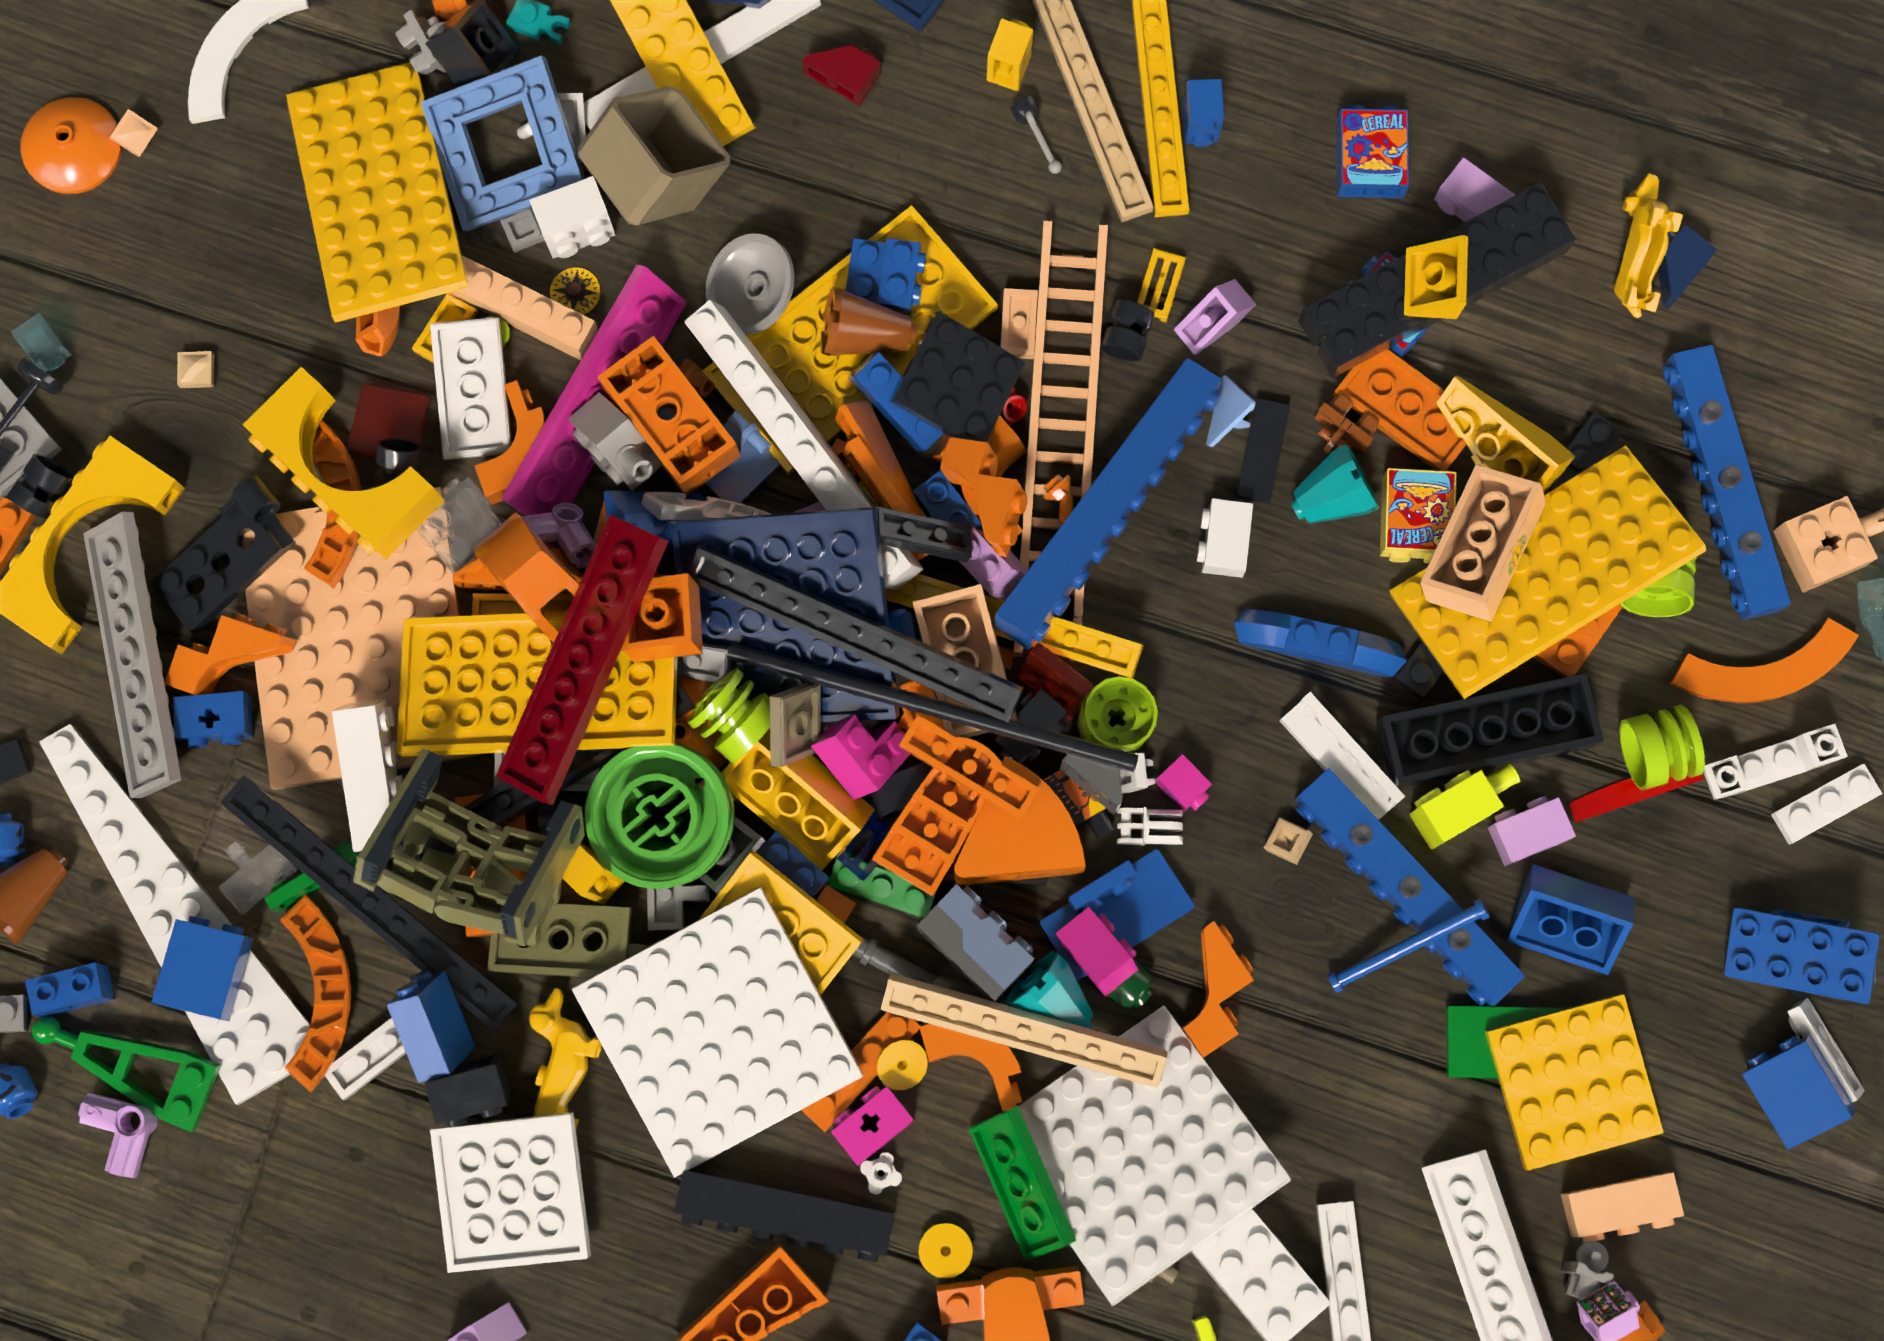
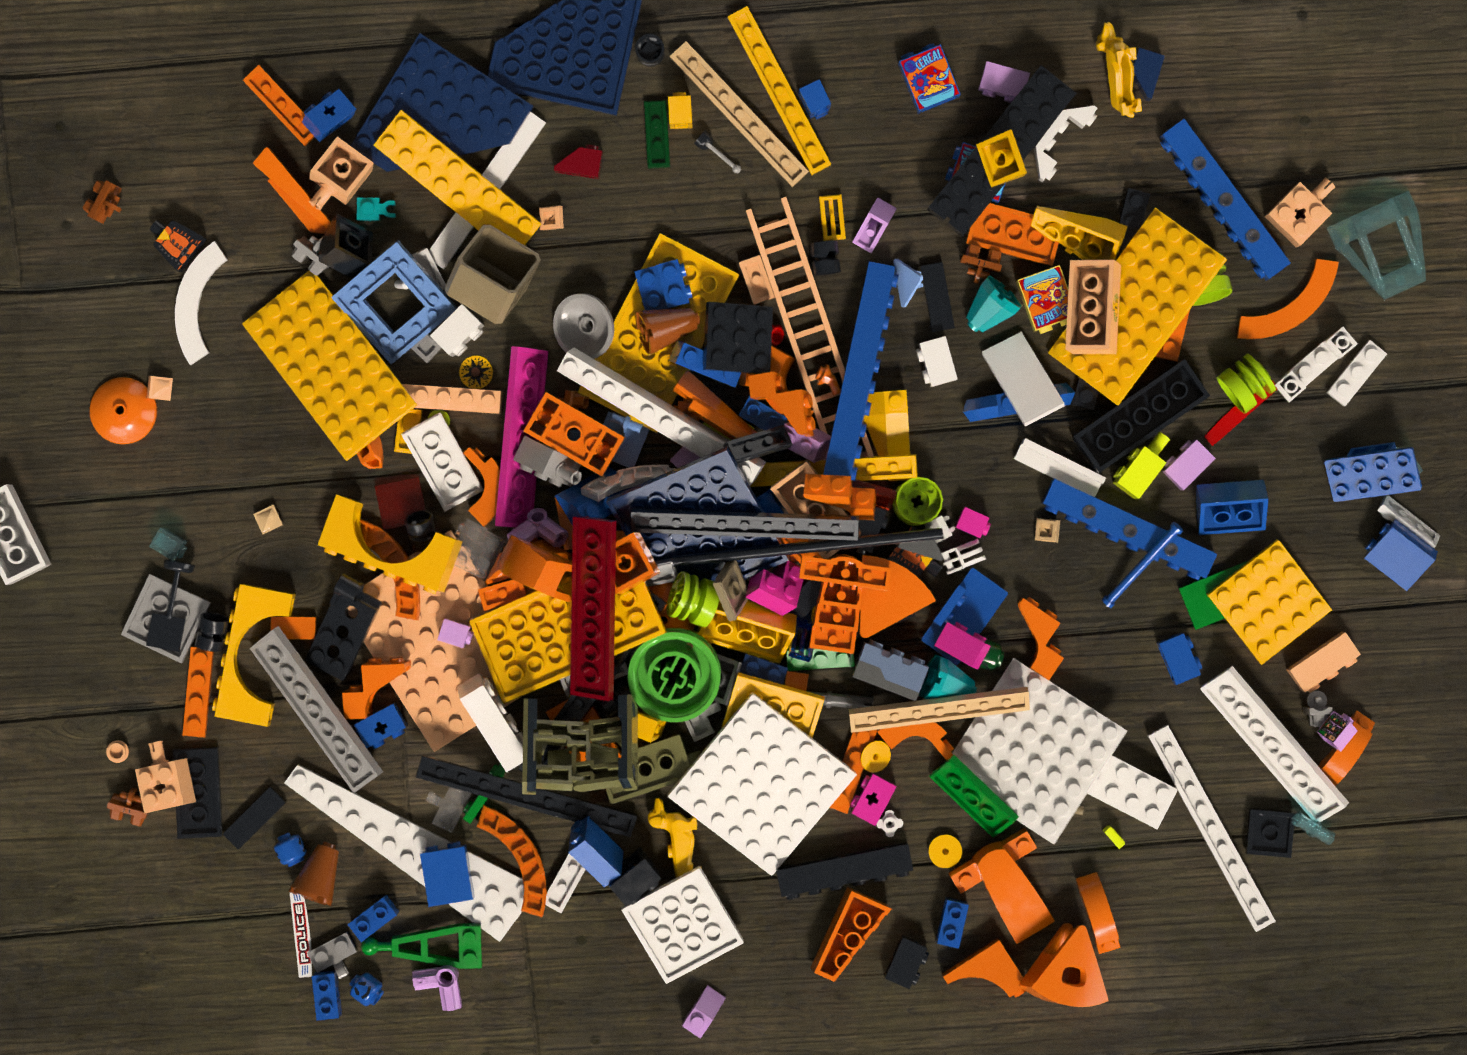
camera: 25 degrees left, 10 degrees up
none -> orange tile [271,616,317,639]
none -> lavender brick [437,618,474,648]
none -> orange plate [478,580,527,611]
none -> light nougat tile [539,206,564,230]
none -> dark green tile [644,100,670,169]
none -> orange arch [803,474,876,520]
none -> yellow wedge [864,390,911,481]
none -> white tile [982,332,1065,426]
none -> white slope [1034,106,1098,182]
none -> blue brick [1156,633,1202,685]

